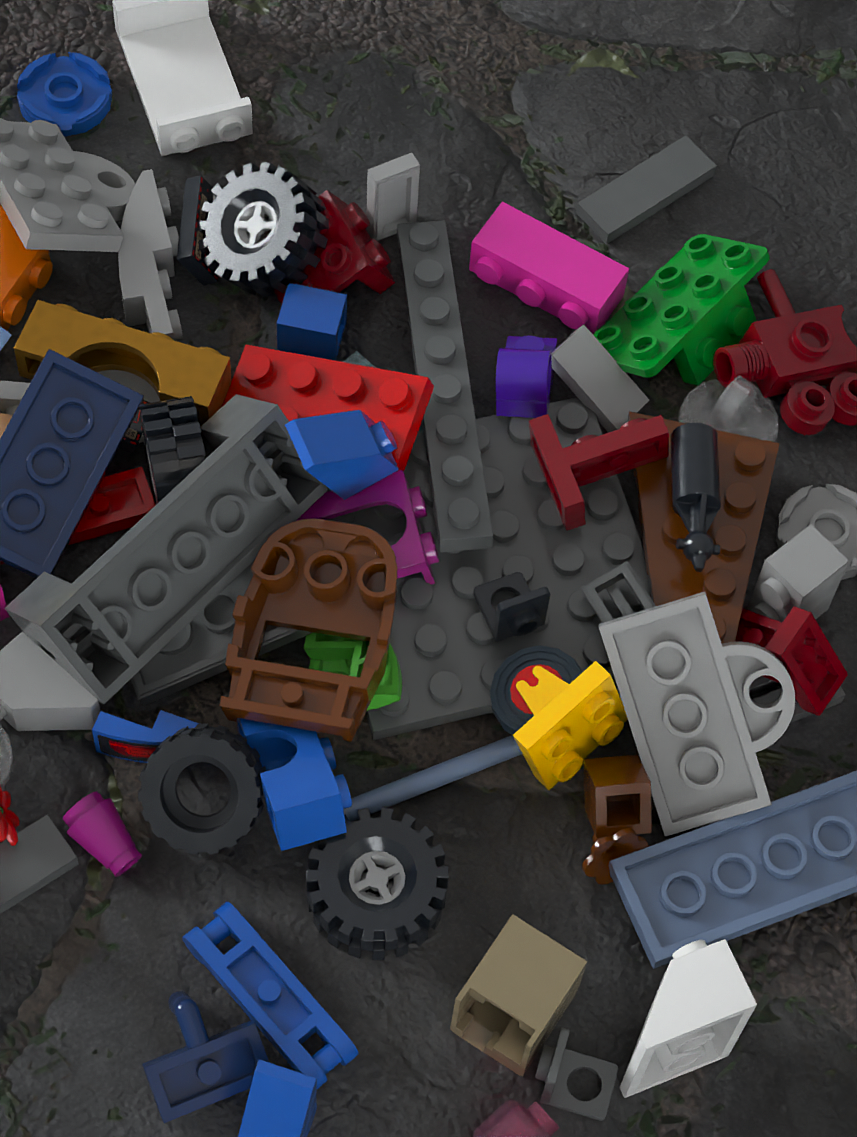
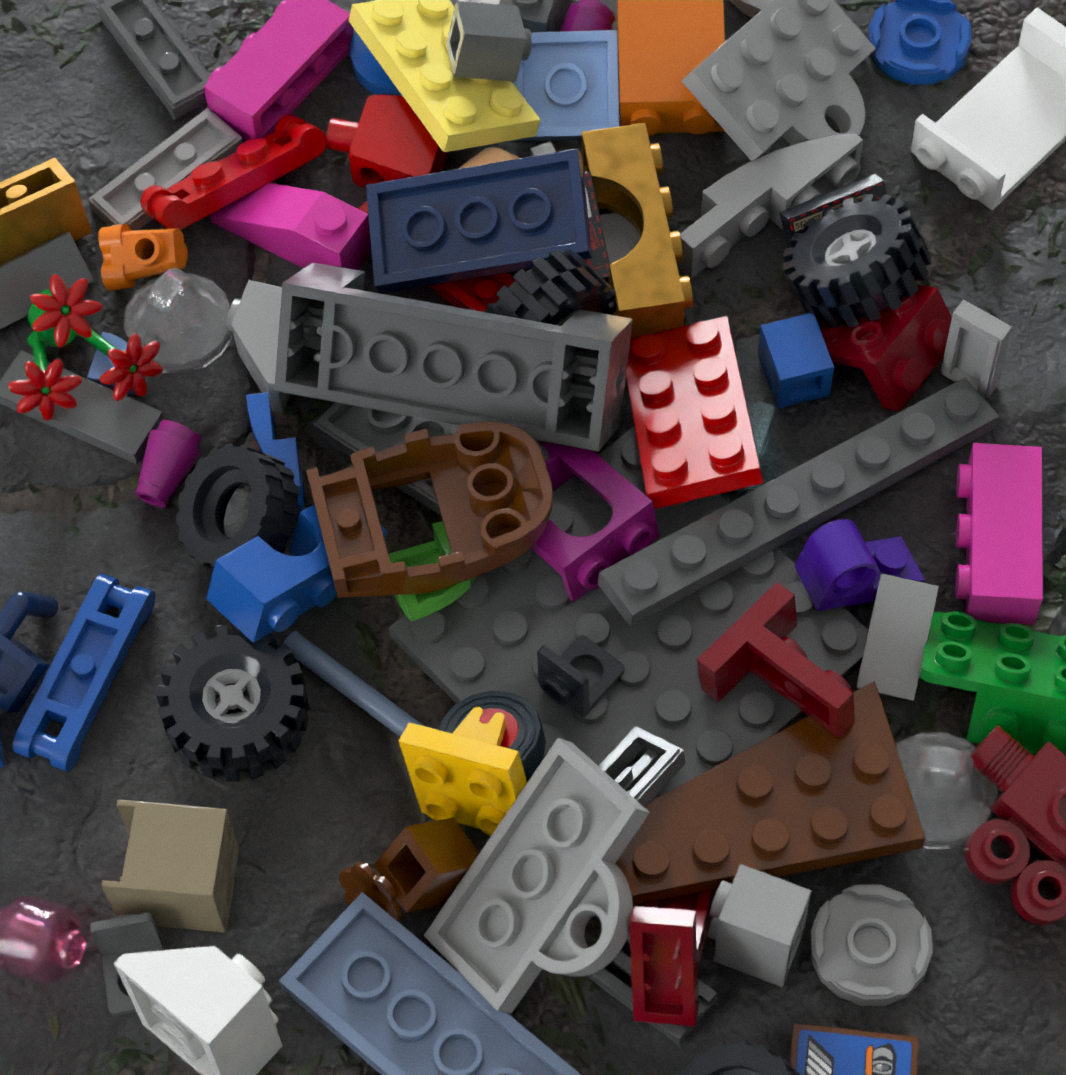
camera: 70 degrees right, 0 degrees up
blue slope [285,410,399,500] -> none
black wheel [670,423,721,572] -> none

